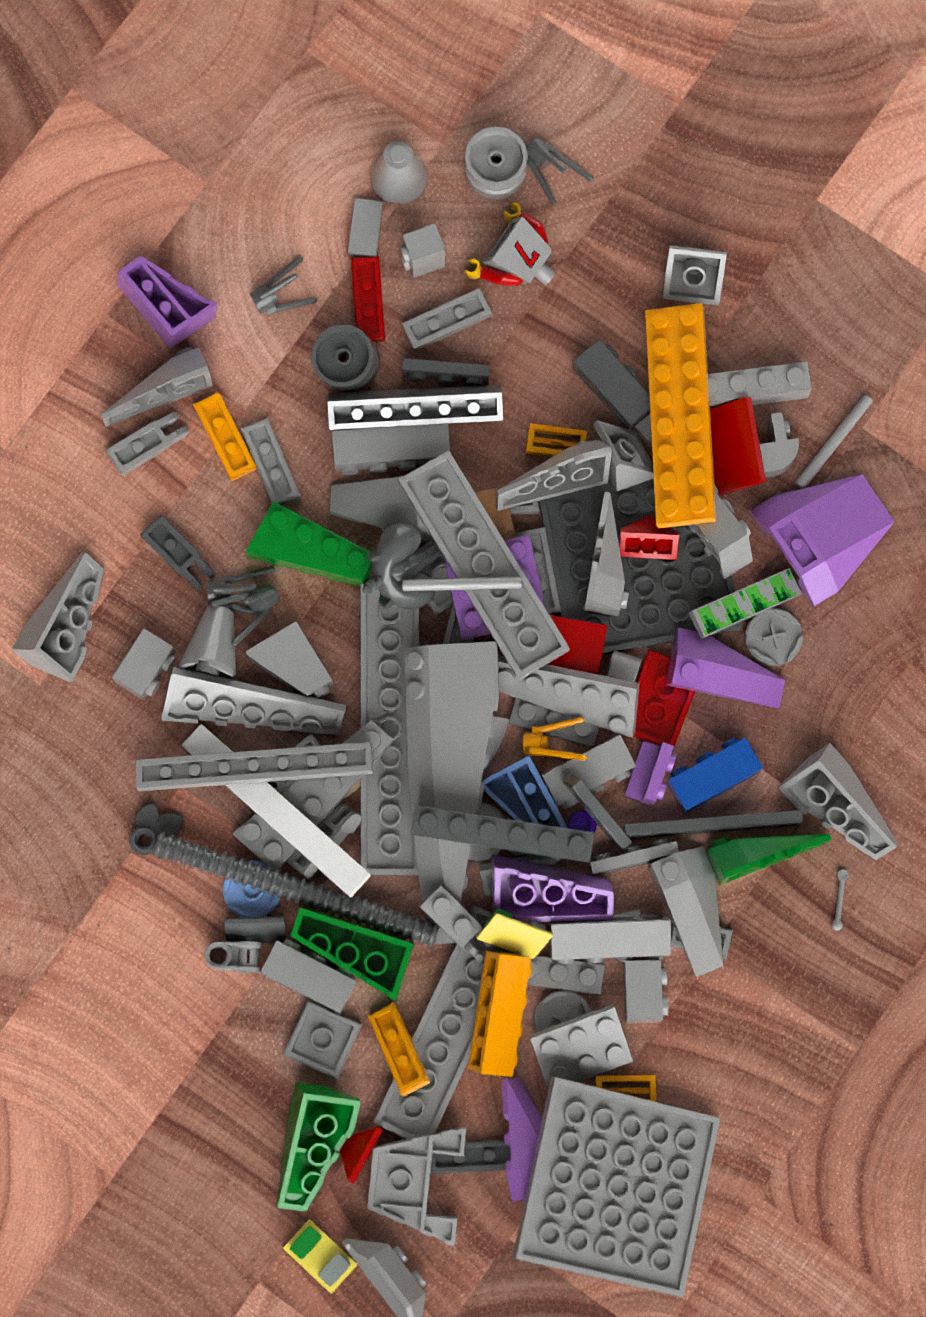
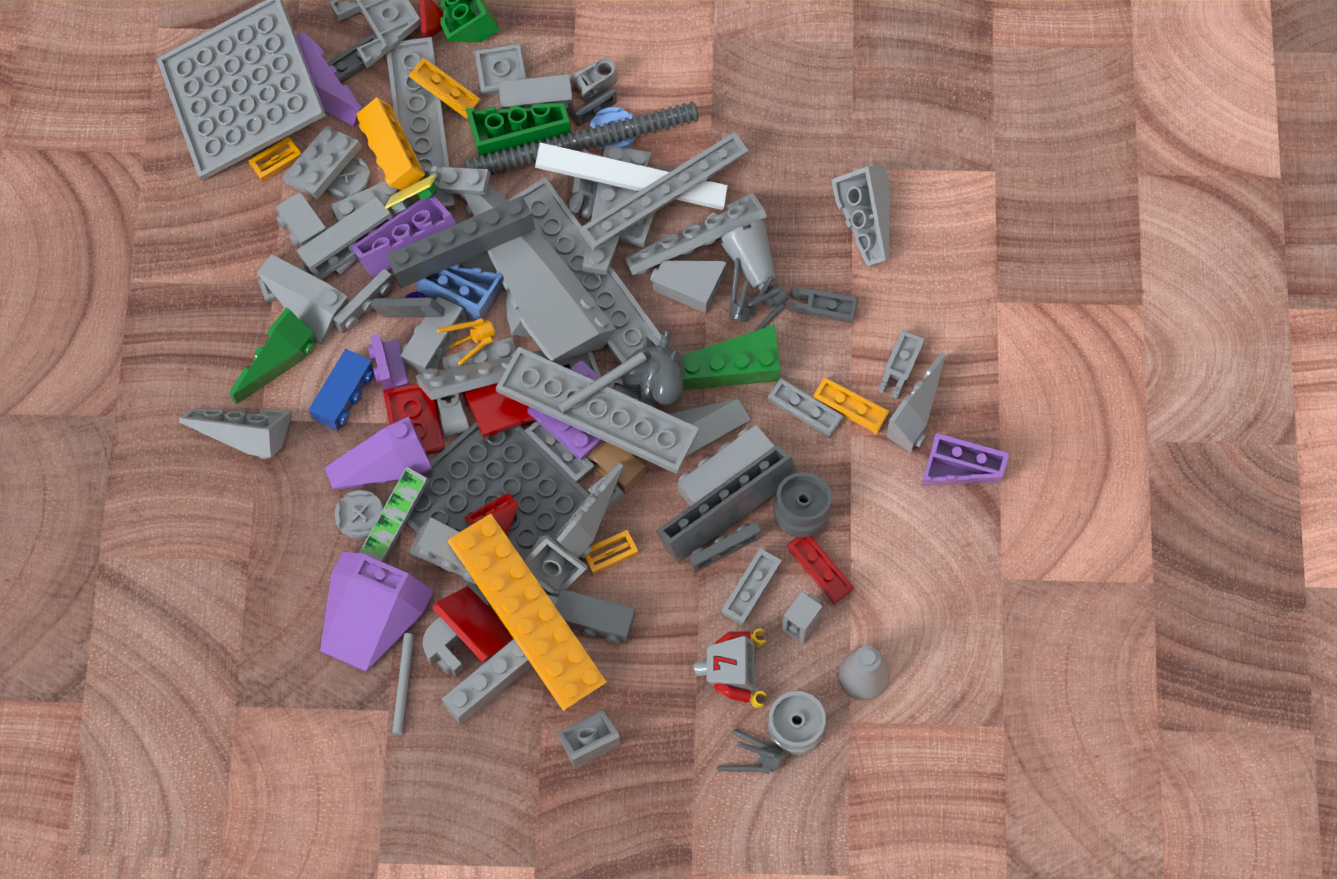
camera: 150 degrees right, 10 degrees down
light grey brick [112,629,177,701] -> none
dark grey plate [129,803,183,859] -> none
dark grey plant [250,256,317,316] -> none
light grey tile [348,198,383,257] -> none
light grey wedge [584,492,629,616] -> none
dark grey tile [623,810,803,839] -> none
light grey hinge [831,869,849,931] -> none

